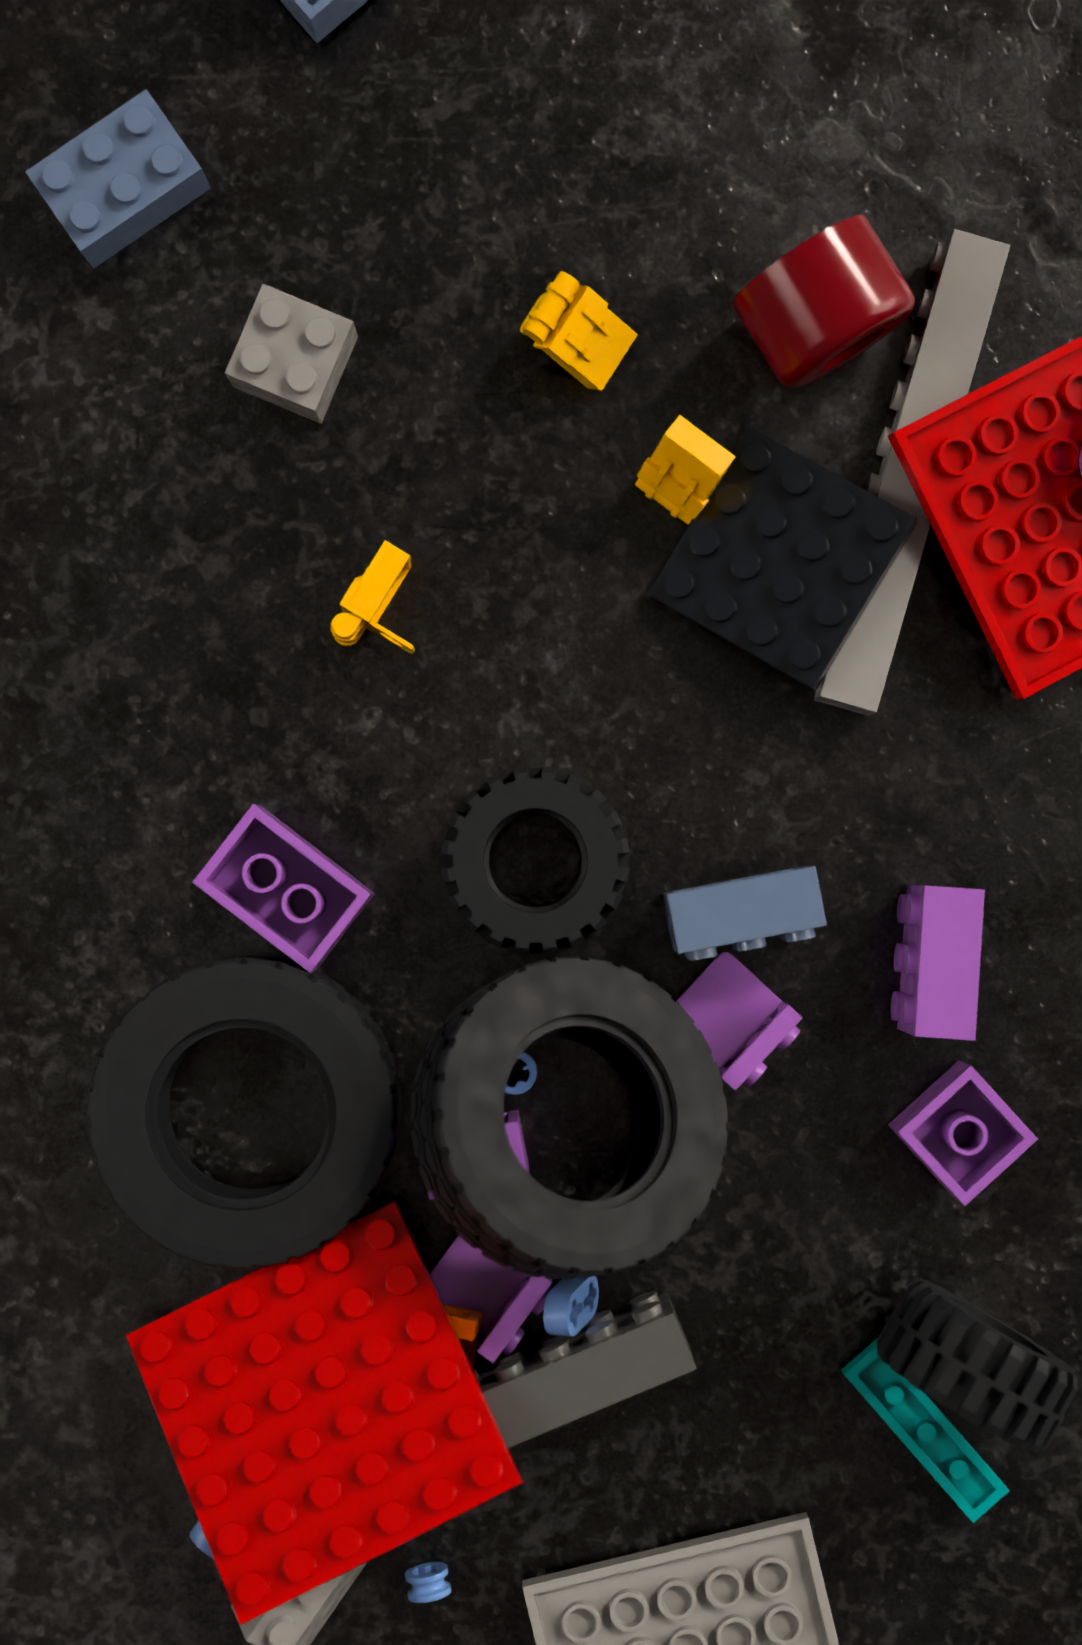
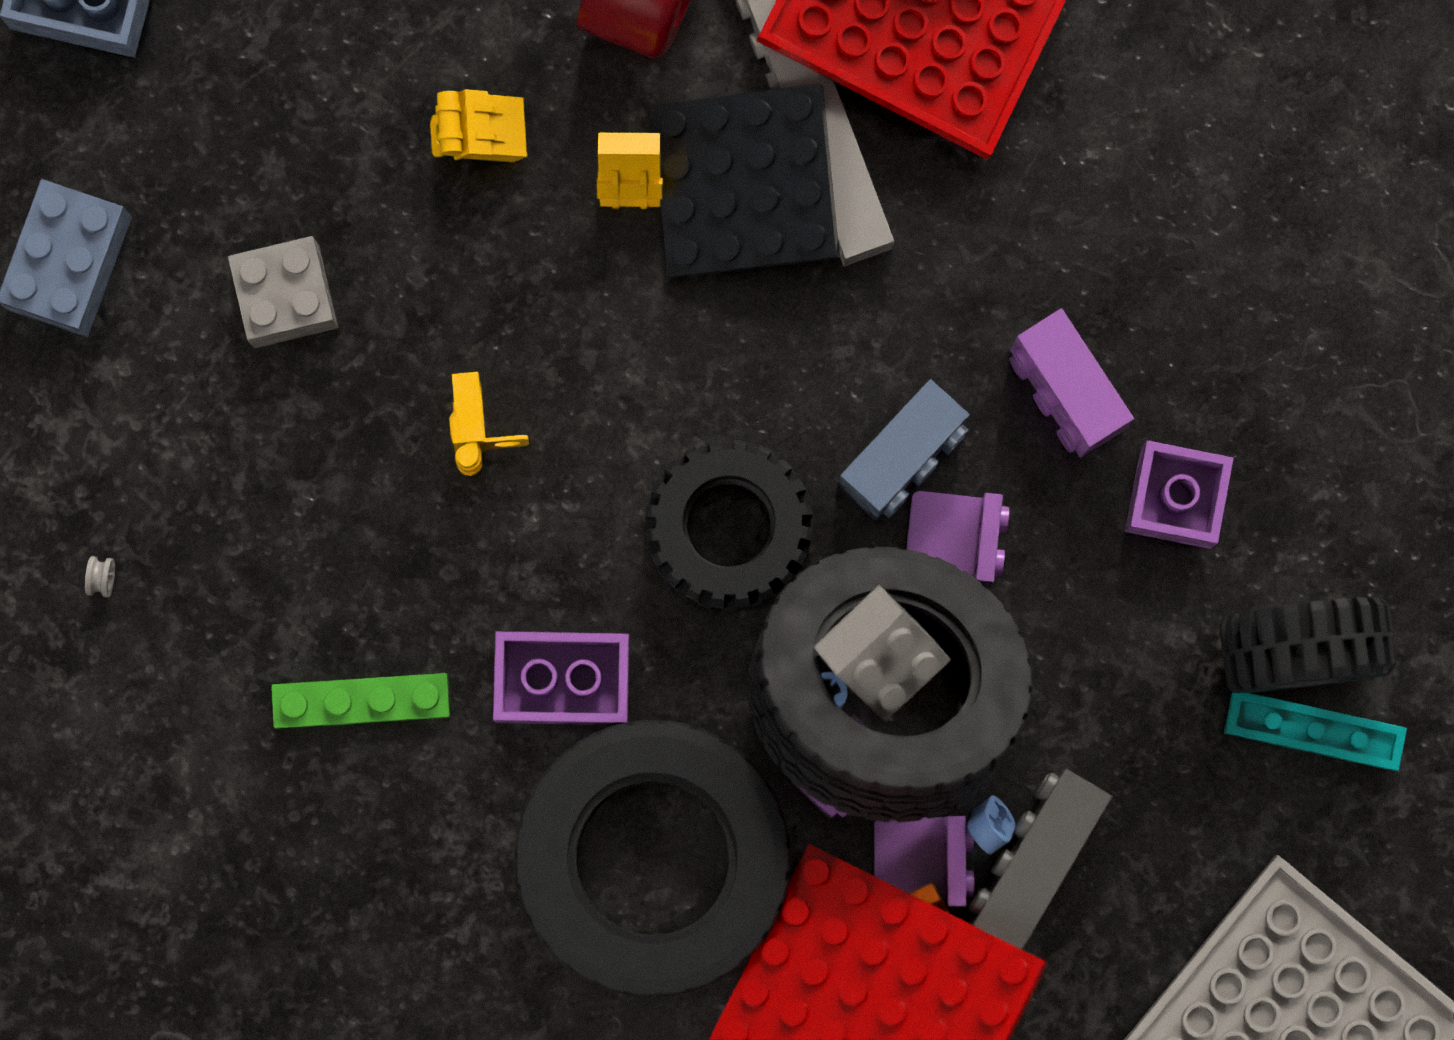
camera: 35 degrees left, 5 degrees down
none -> bright green plate [272,673,451,729]
none -> light grey brick [814,585,951,722]

